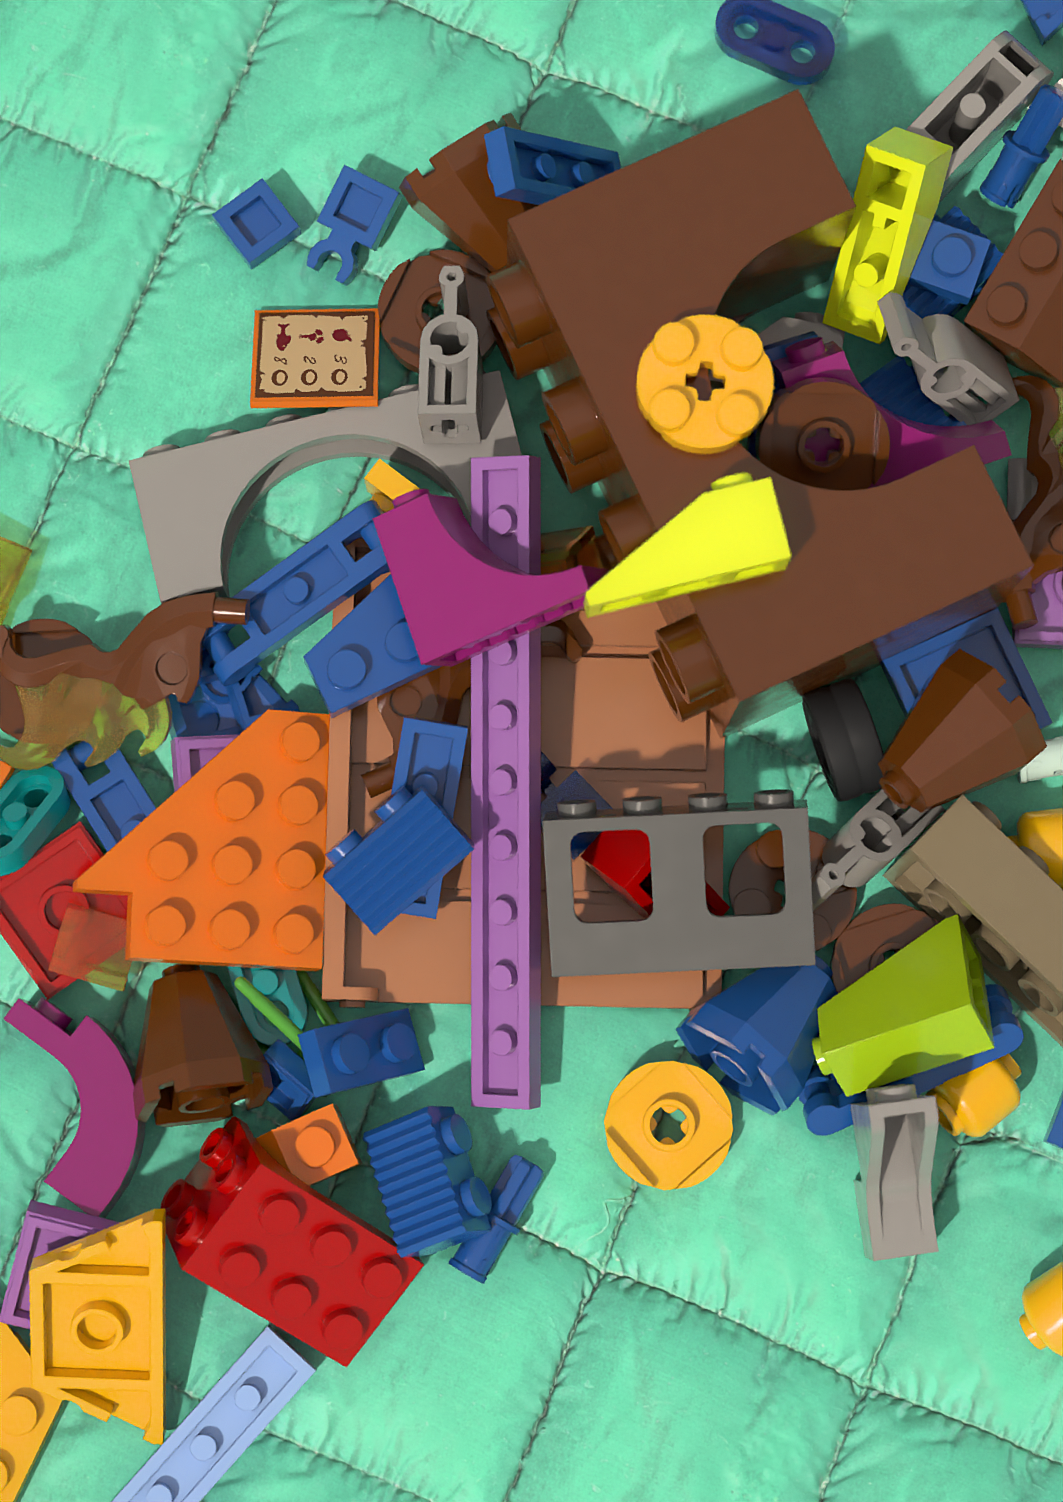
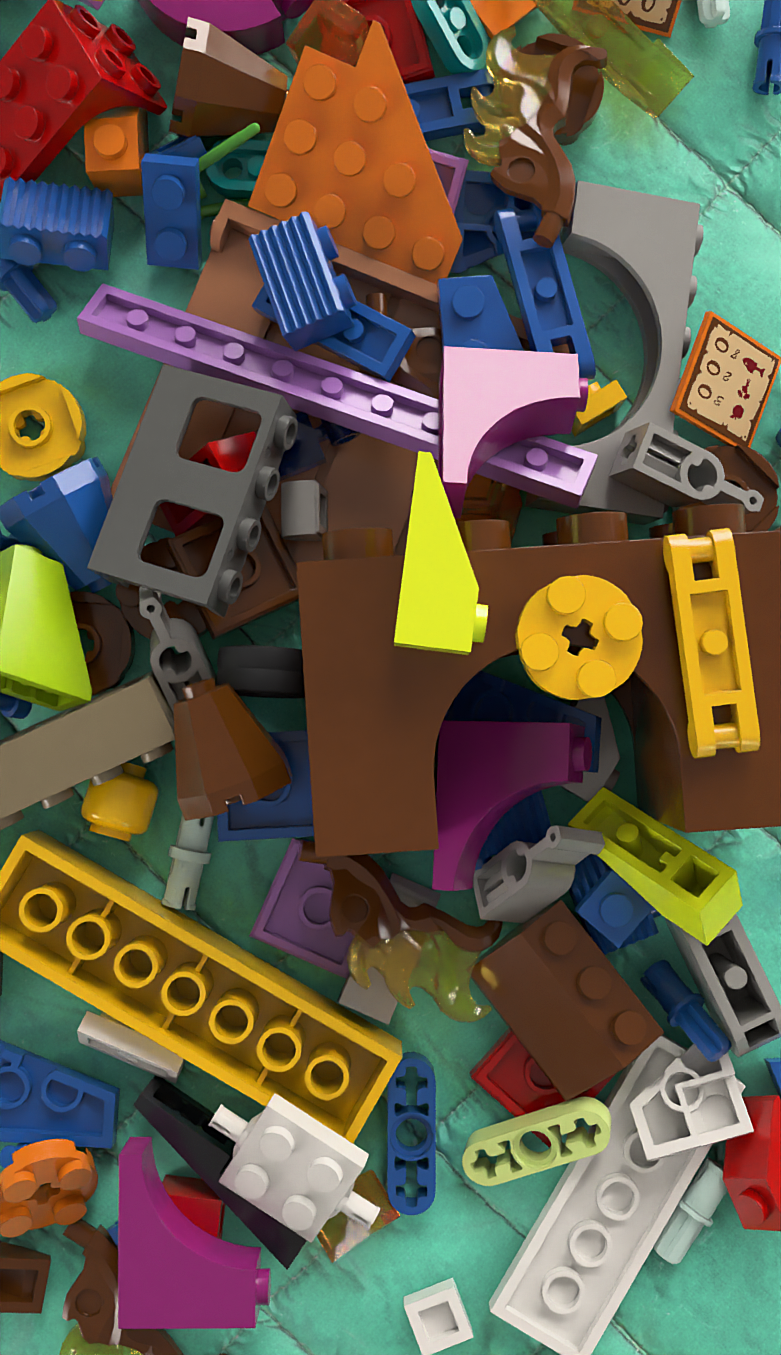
camera: 110 degrees right, 5 degrees up
reddish brown plate [755,377,890,491] -> none
none -> reddish brown plate [165,504,299,640]
none -> light grey brick [281,480,328,541]
none -> yellow plate [663,528,760,759]

